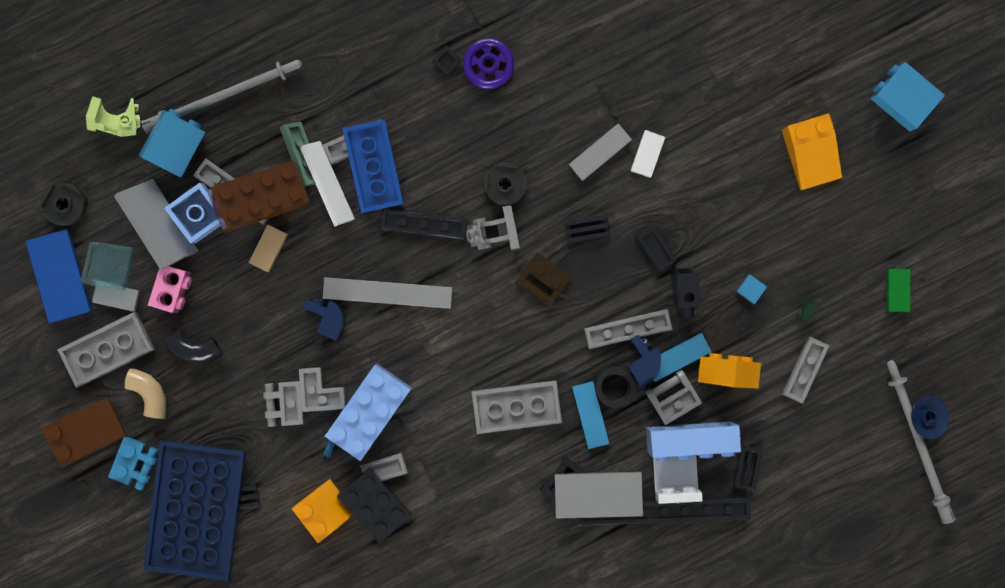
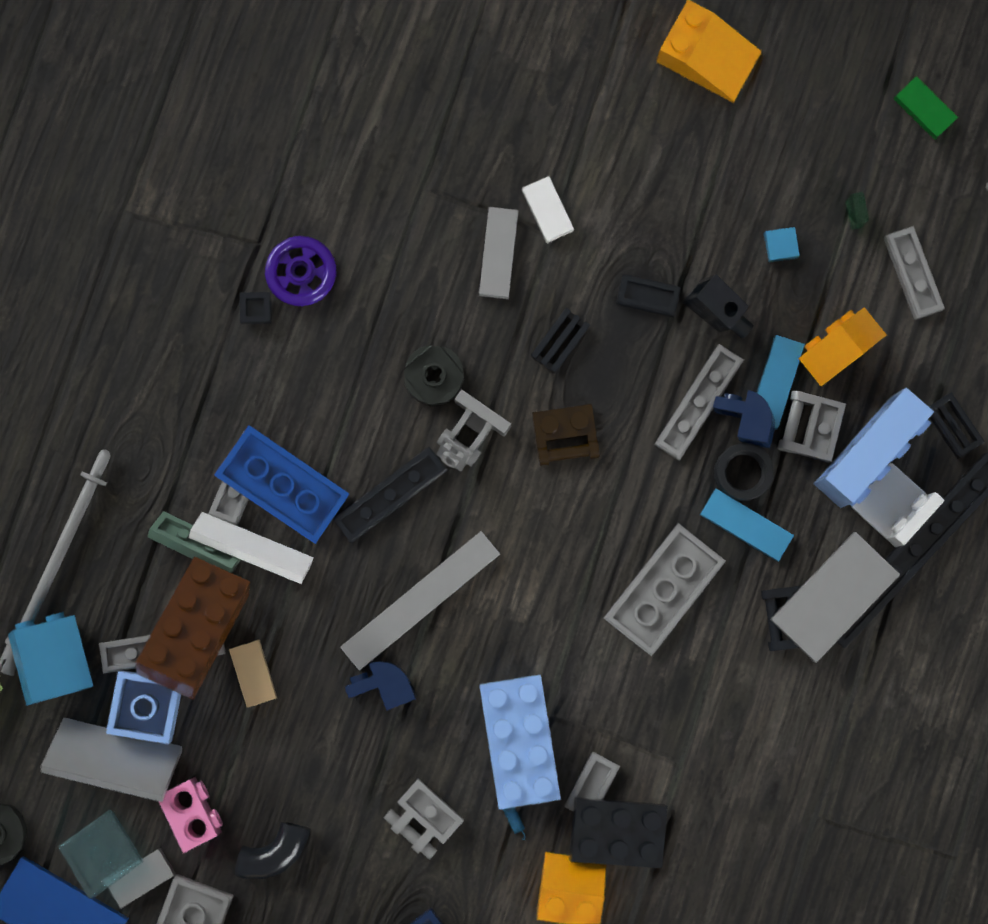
camera: 50 degrees left, 5 degrees down
light grey plate [299,367,346,412] -> none

